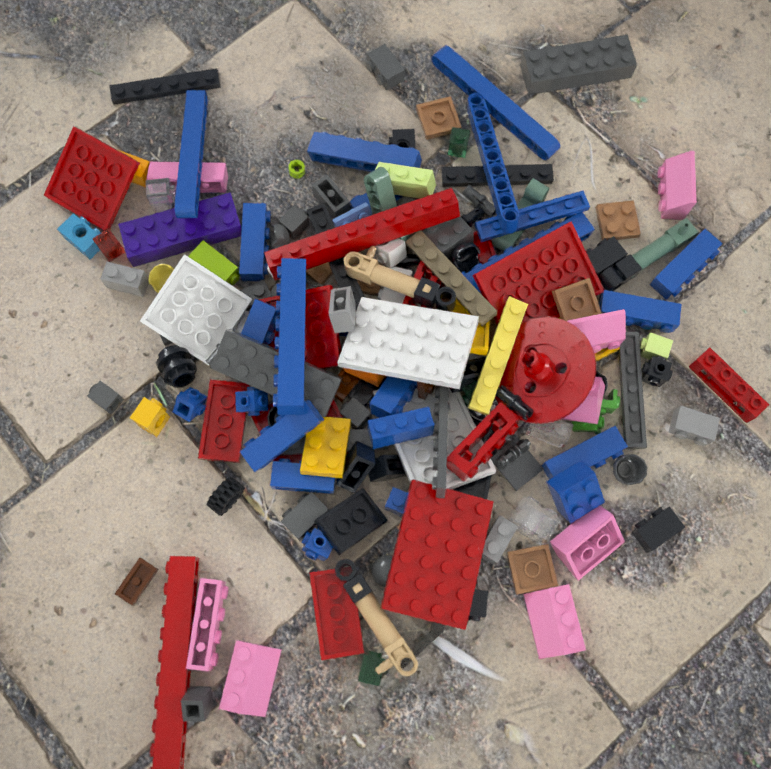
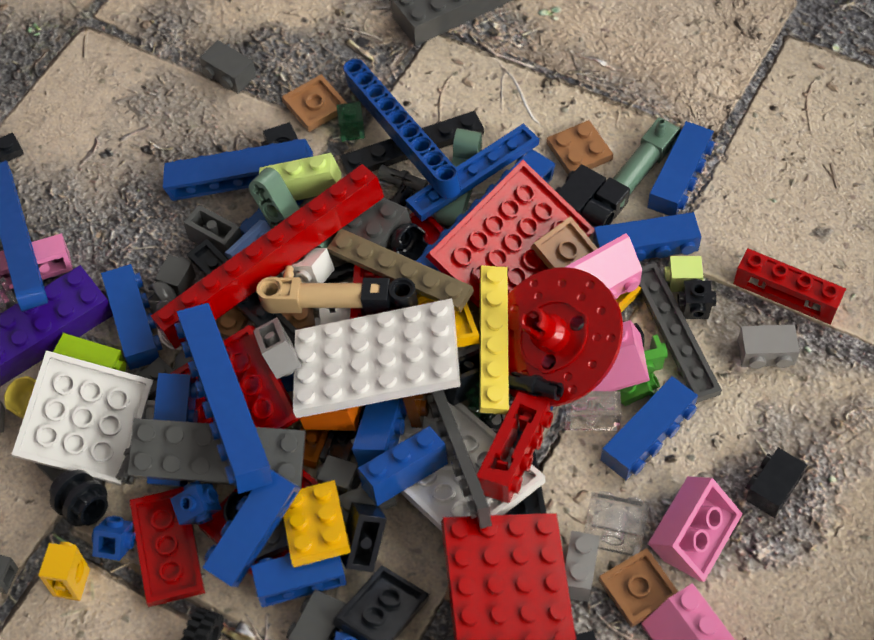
camera: 15 degrees left, 15 degrees down
lime bush [288,160,305,179] -> none
black slope [368,454,407,482] -> none
blue brick [385,487,408,517] -> none
blue beam [431,45,561,161] -> none
dark grey hinge [491,438,544,491] -> none
blue brick [546,460,605,524] -> none
dark grey hair [613,454,648,485] -> none
bright pink slope [658,151,697,220] -> none

